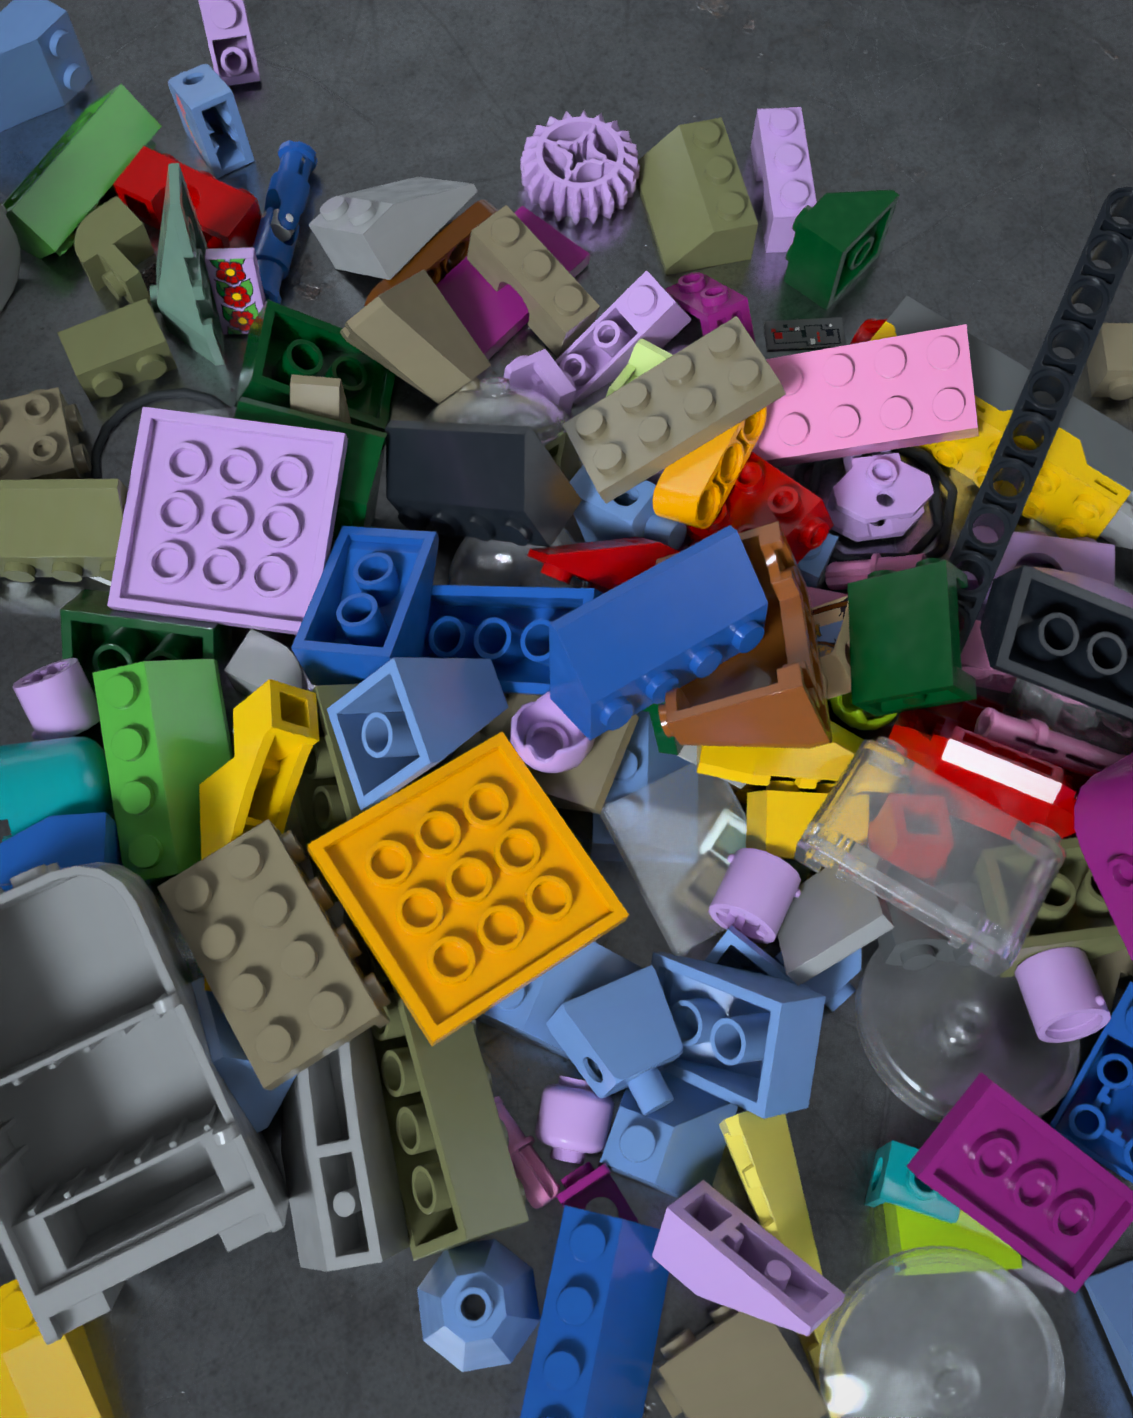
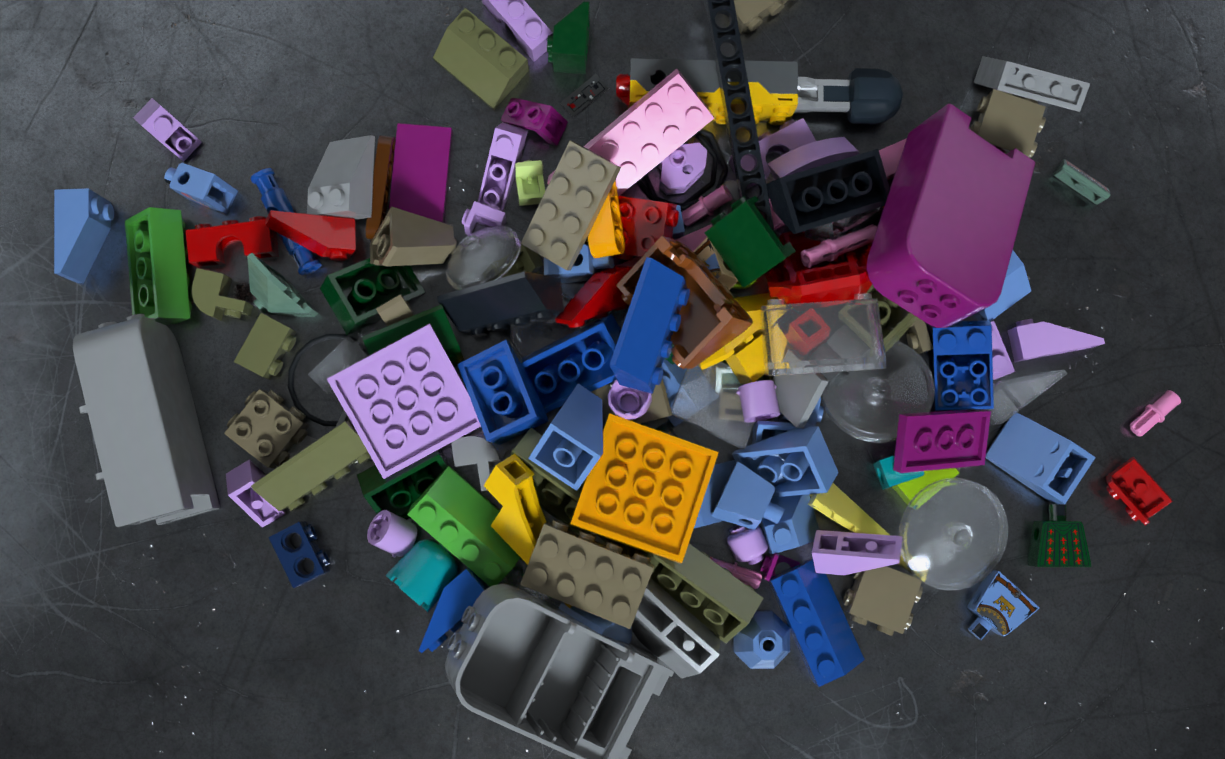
camera: 40 degrees left, 15 degrees up
tile [205,247,266,335] -> none
dark tan arch [467,205,600,358] -> none
lavender gear [520,110,640,225] -> none
lavender piece [1014,947,1111,1043] -> none
none -> red slope [265,210,356,261]

